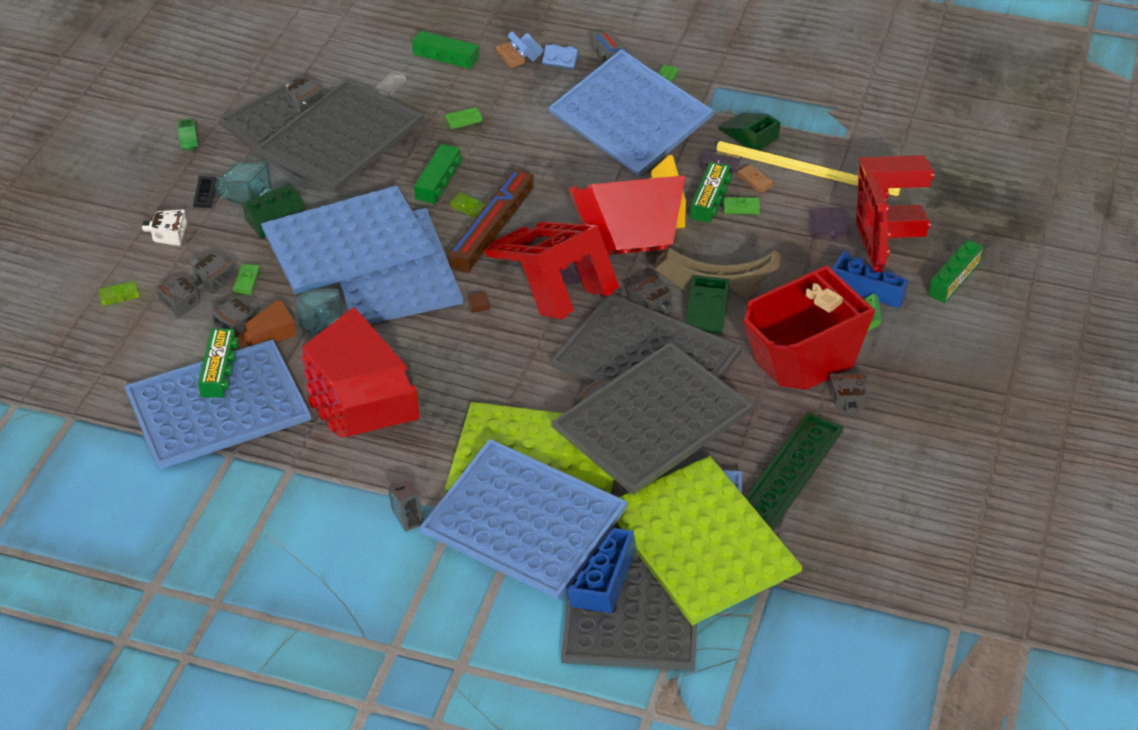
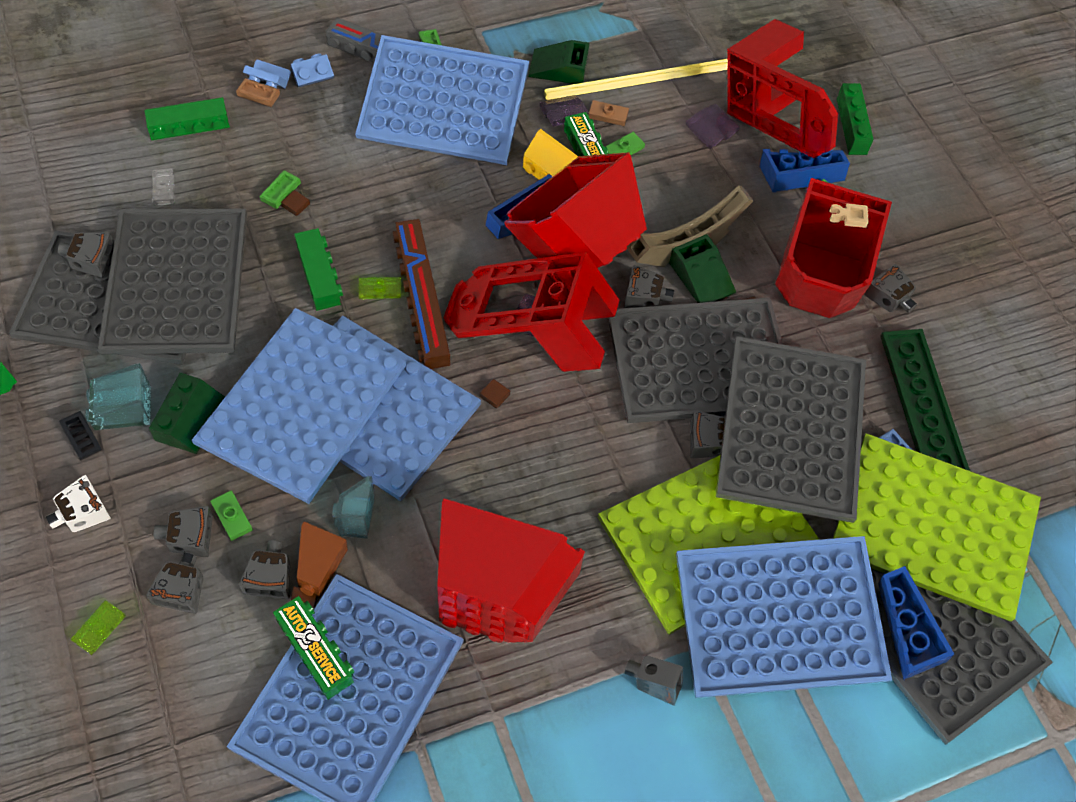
camera: 45 degrees left, 15 degrees up
none -> reddish brown tile [281,190,310,216]

